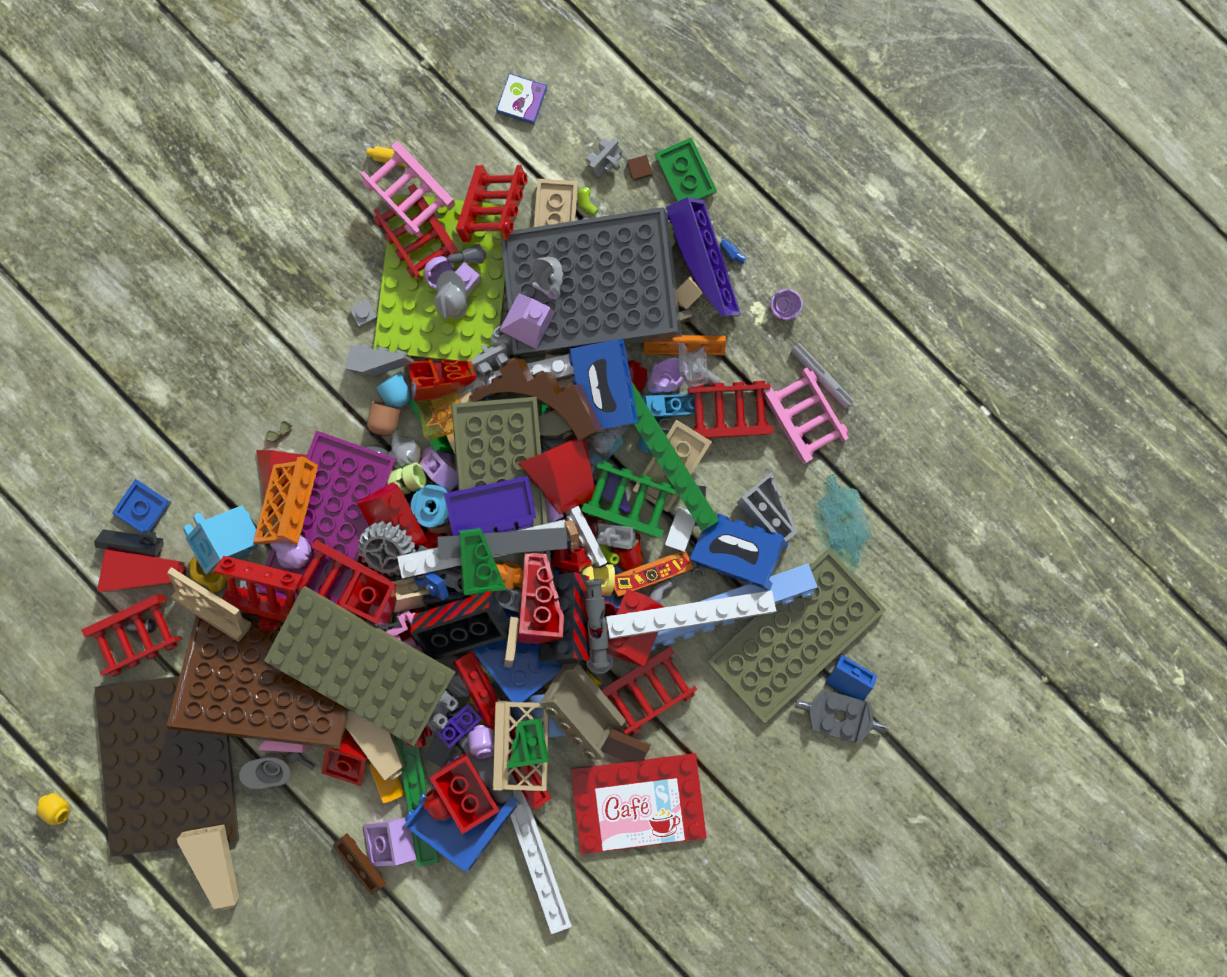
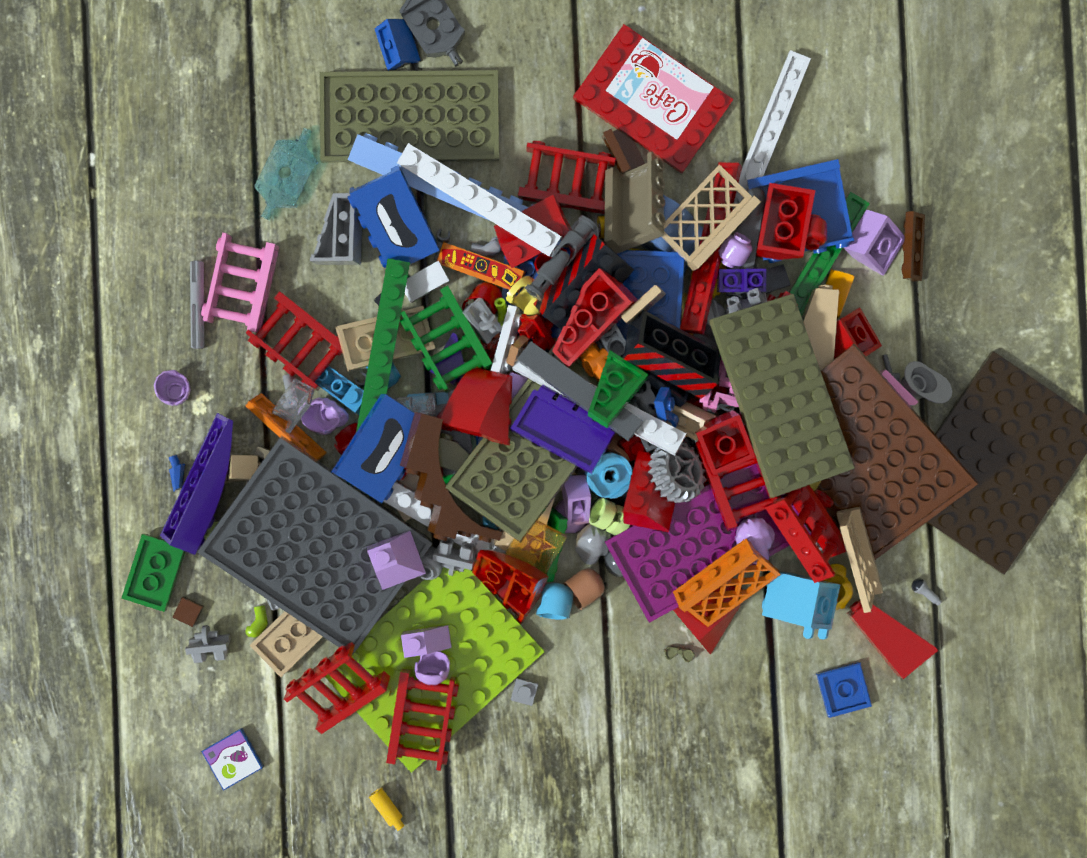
camera: 135 degrees left, 5 degrees up
red fence [81,594,183,677] -> none
black hinge [94,529,164,557] -> none
tan slope [177,825,239,910] -> none
light grey slope [345,343,414,377] -> none
bright pink fence [361,141,455,238] -> none
light grey piece [434,271,467,319] -> none
dark grey cone [448,244,486,264] -> none
green wing [507,718,549,769] -> none
light grey hair [532,256,563,300] -> none

